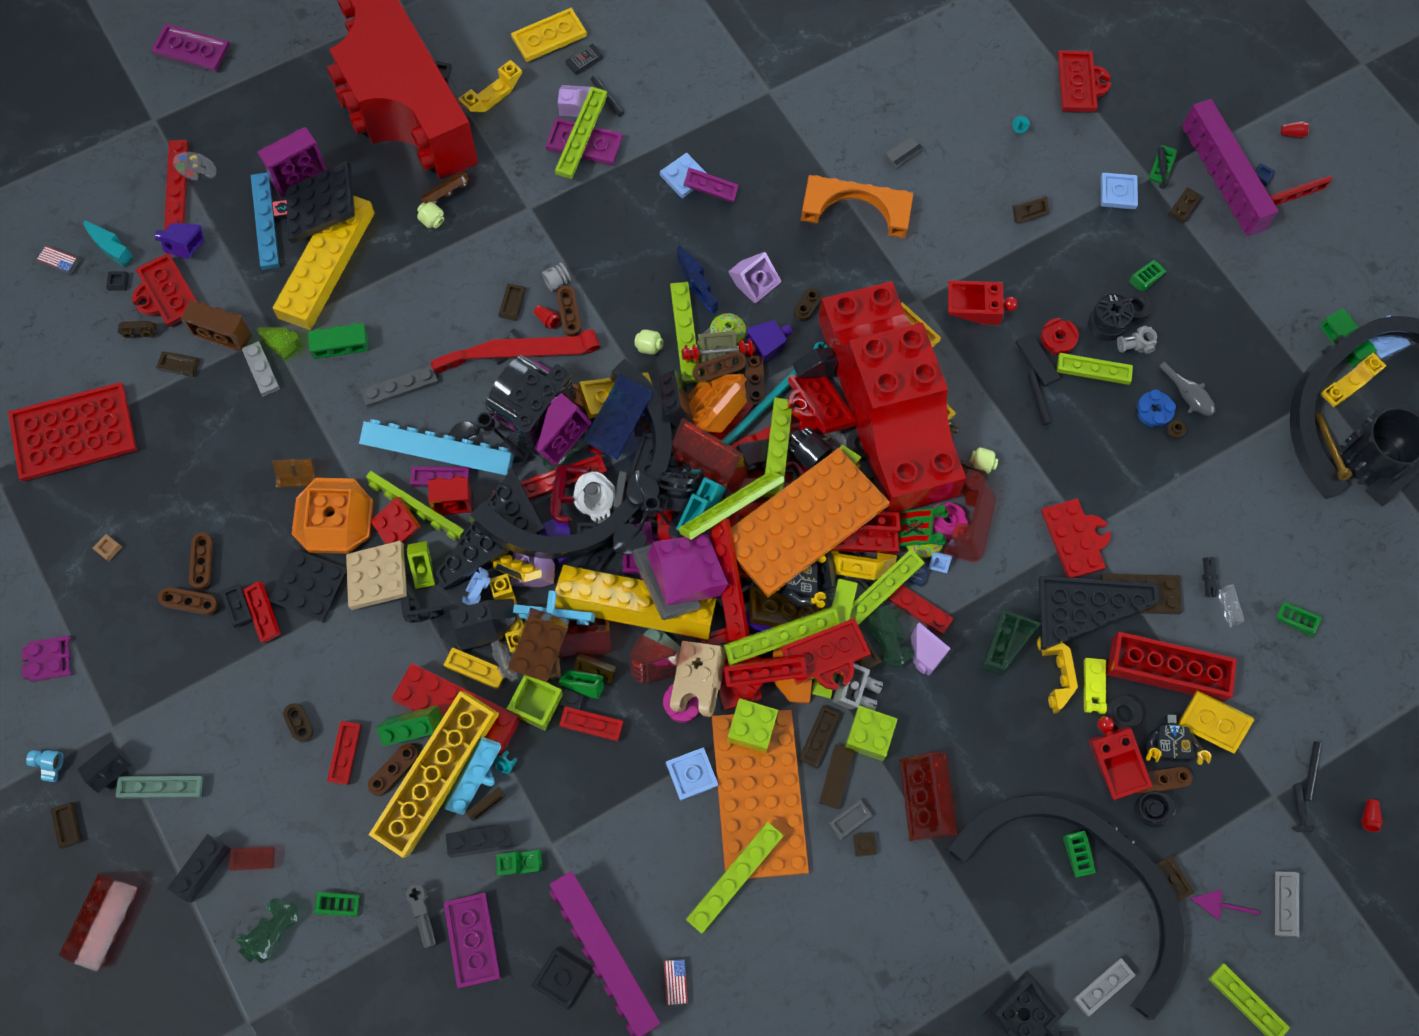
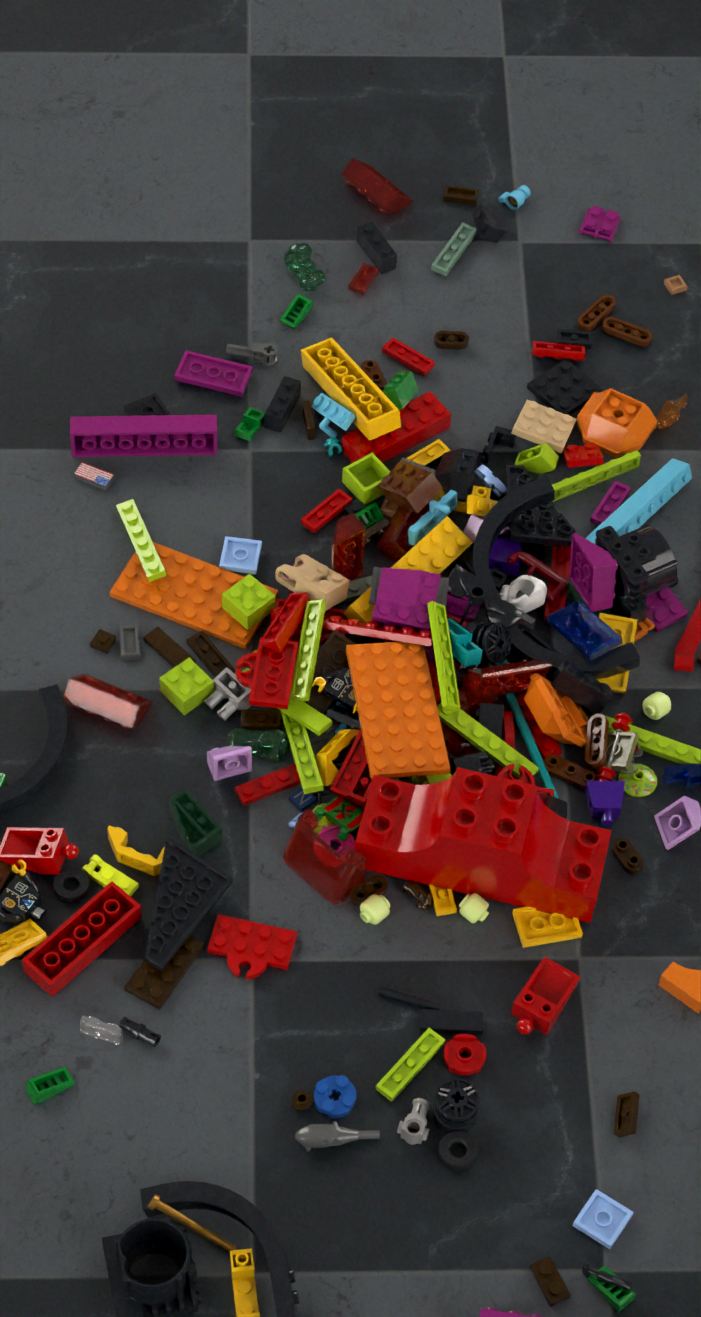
camera: 120 degrees right, 15 degrees down
red brick [428,476,473,515] -> none
green slope [1129,260,1167,291] -> none

